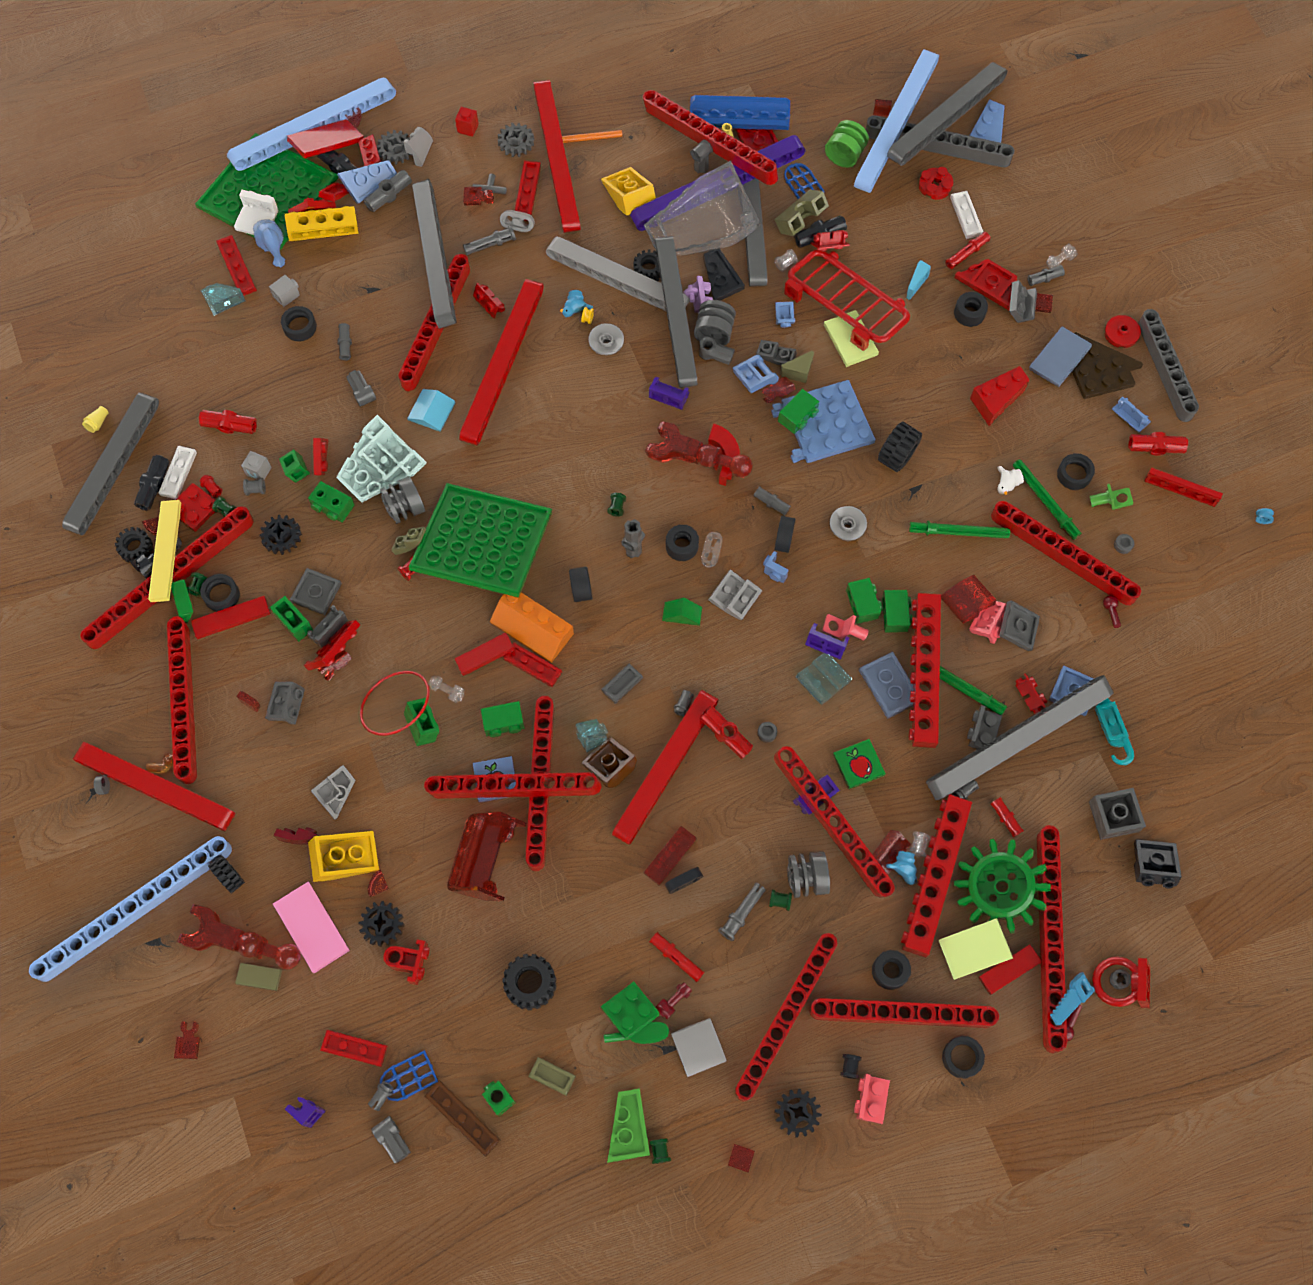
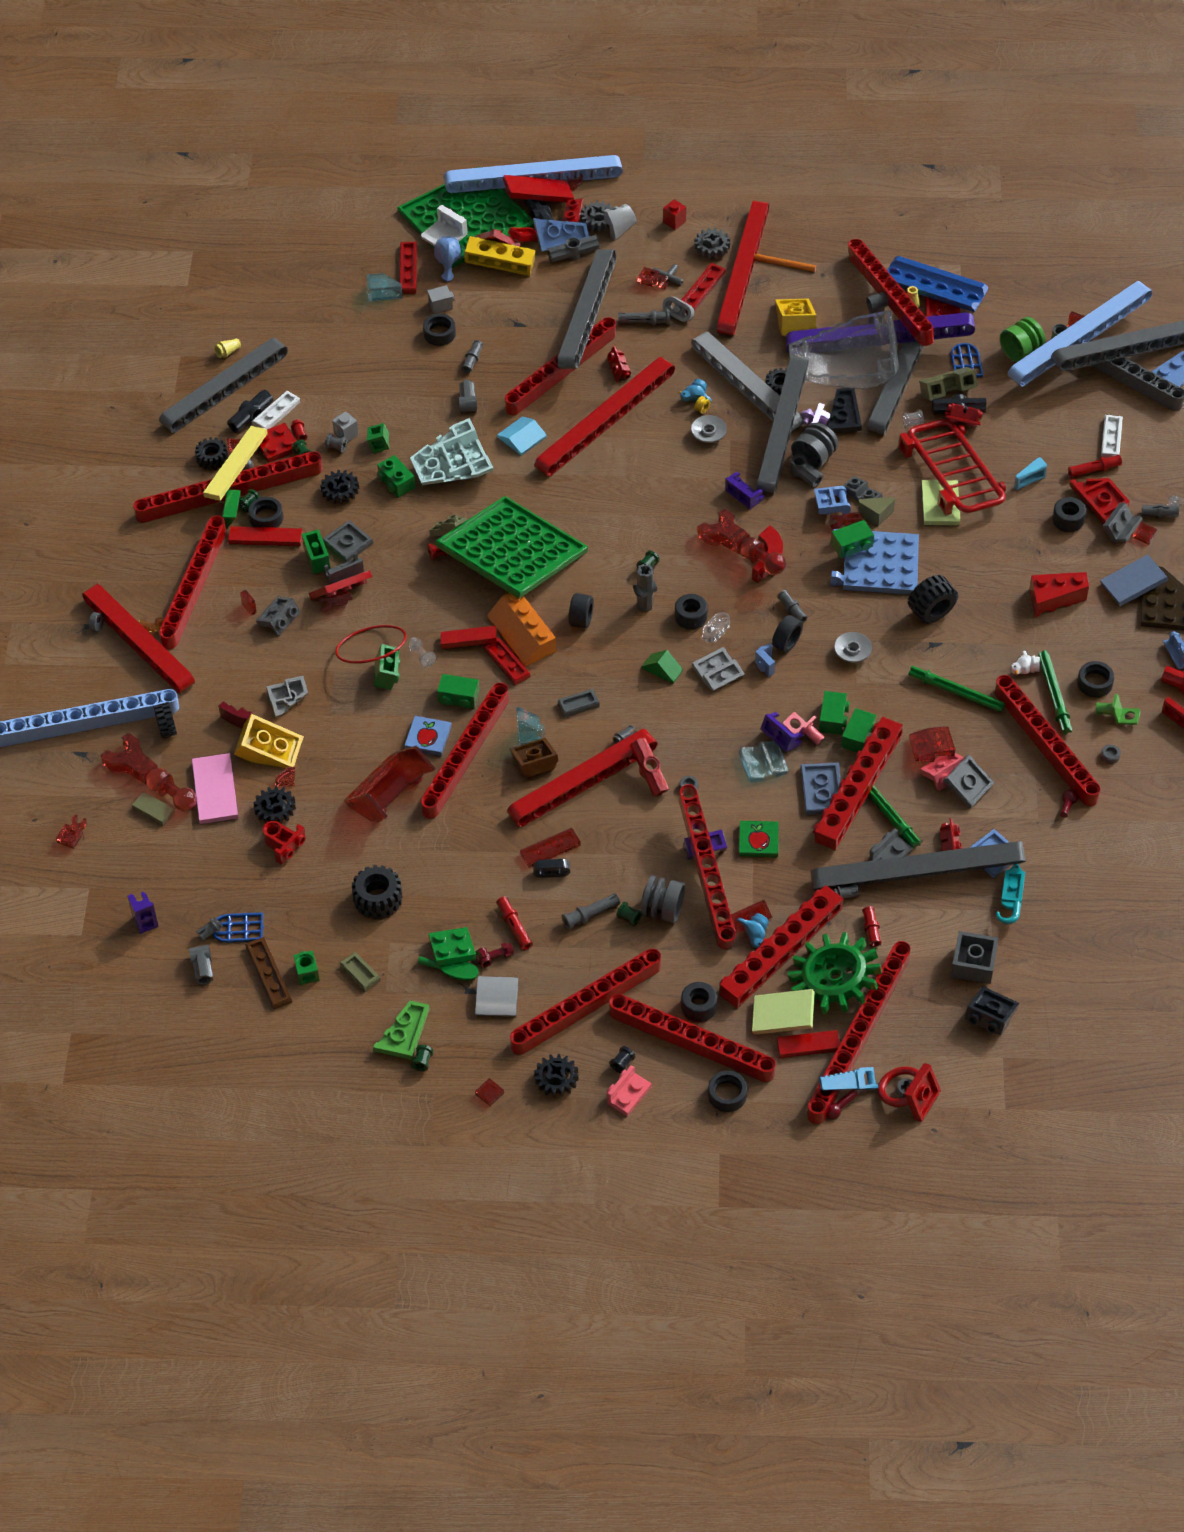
camera: 25 degrees right, 15 degrees down
black piece [131,553,154,579] -> none
red piece [199,410,257,434] -> none
red wing [313,438,328,475] -> none
red tile [320,1030,388,1067] -> none
dark grey wheel [380,476,425,524] -> none
red beam [424,772,602,799] -> none
medium blue bracket [775,302,795,328] -> none
clear bush [908,832,931,857] -> none
red plate [919,167,954,200] -> none

